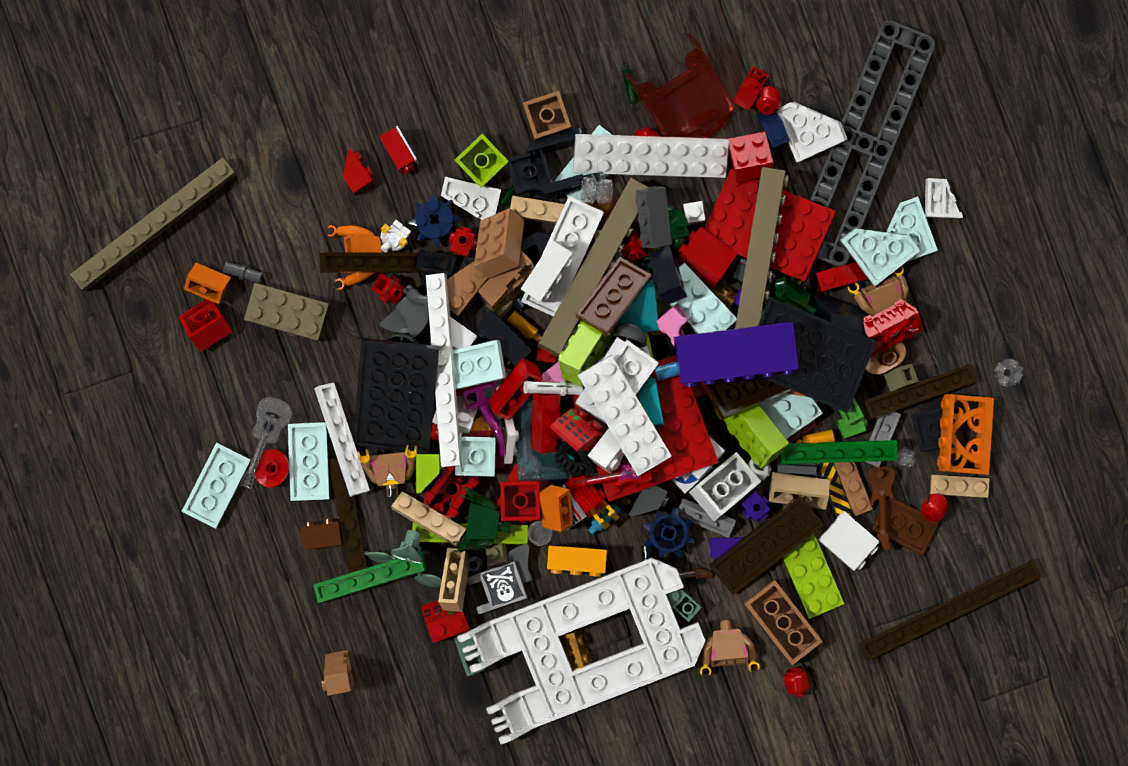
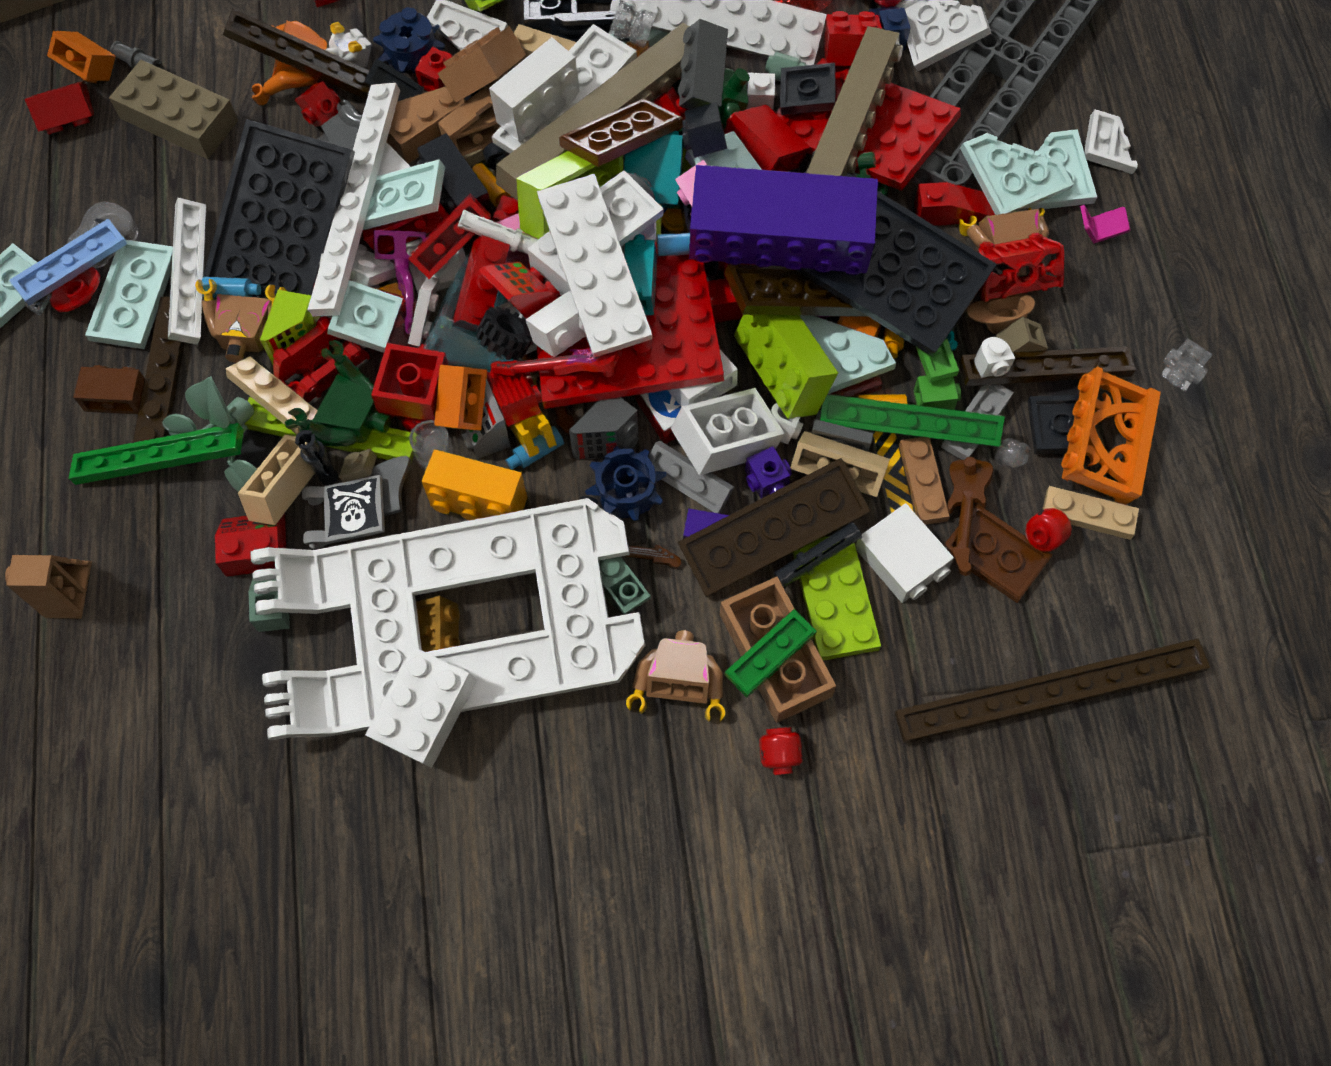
camera: 10 degrees right, 20 degrees down
none -> light blue plate [9,219,127,306]
none -> dark azure cylinder [202,277,261,298]
none -> white brick [365,646,477,768]
none -> green tile [724,609,817,698]
none -> sand green brick [765,52,806,82]
none -> black pin [774,522,863,589]
none -> black plate [780,63,836,115]
none -> white plate [974,337,1015,378]
none -> dark pink bracket [1080,205,1130,244]

